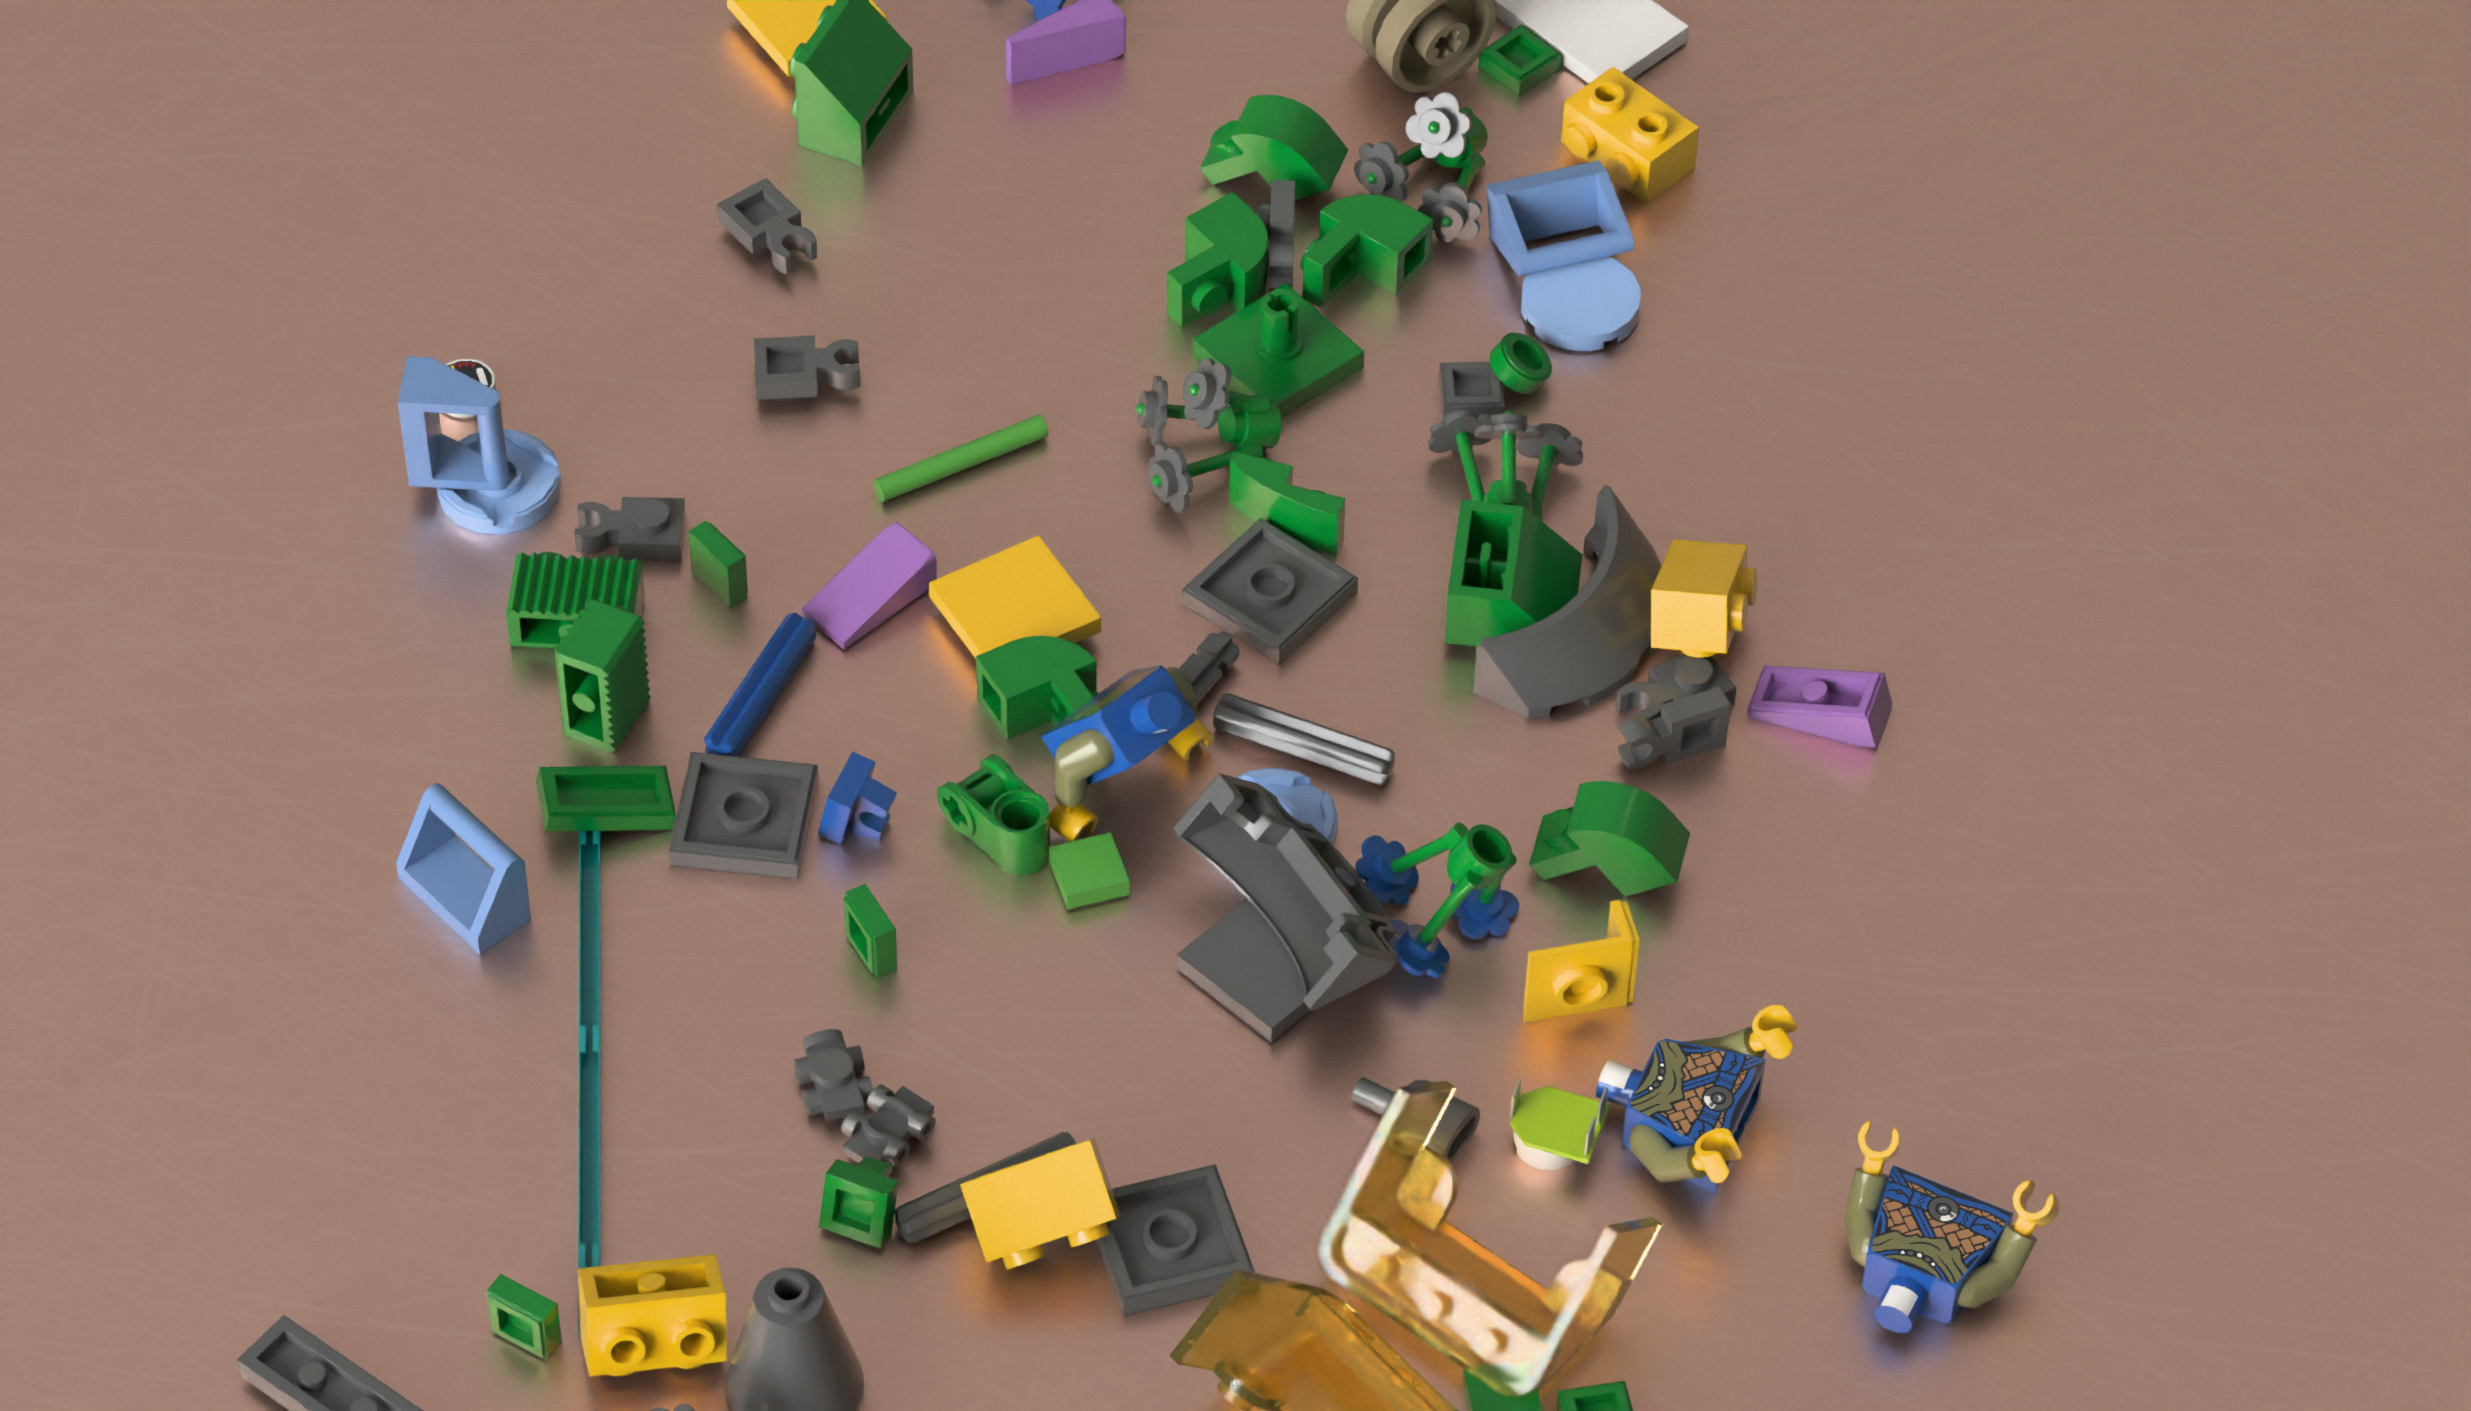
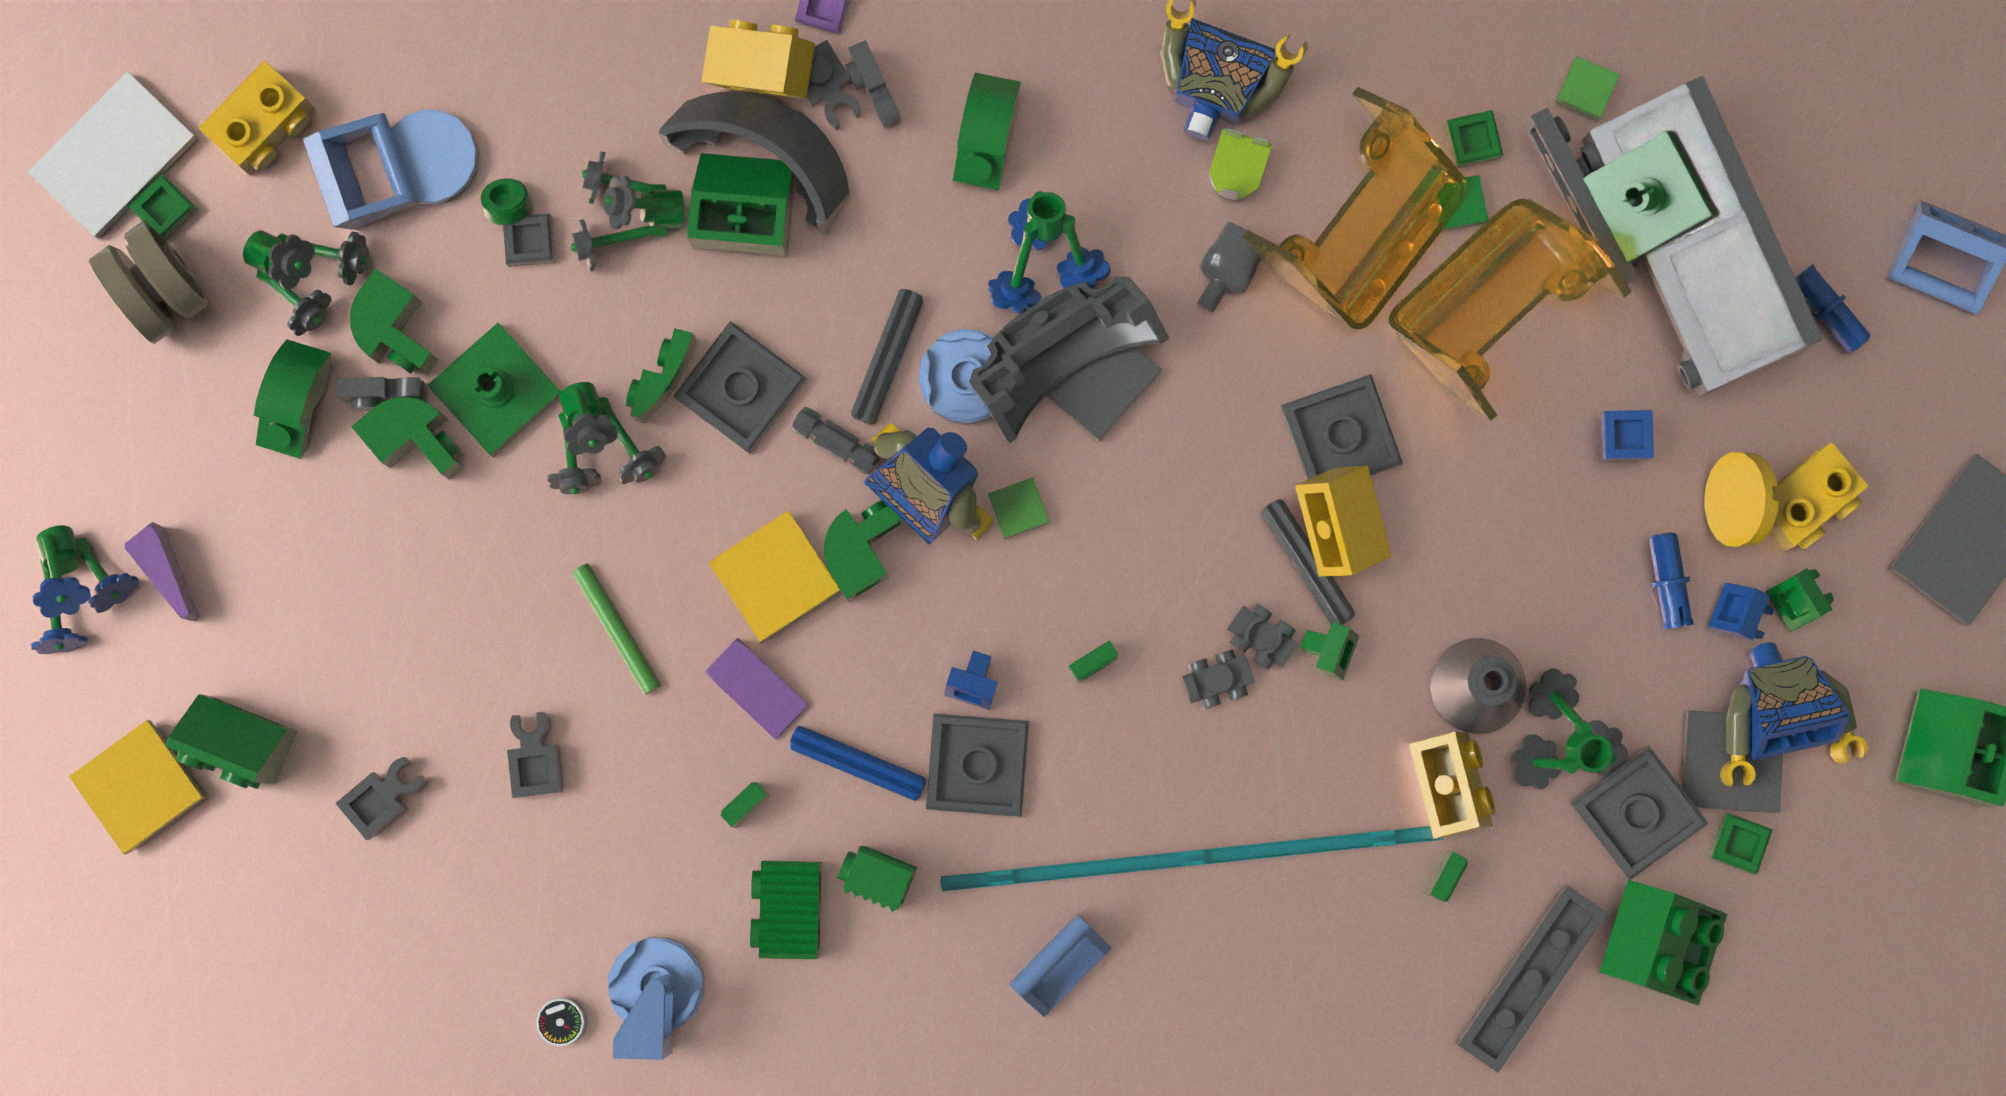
camera: 85 degrees left, 35 degrees up
green tile [536,766,676,832] -> none
dark grey plate [575,497,686,561] -> none
green piece [937,754,1051,875] -> none
yellow piece [1523,900,1640,1023] -> none

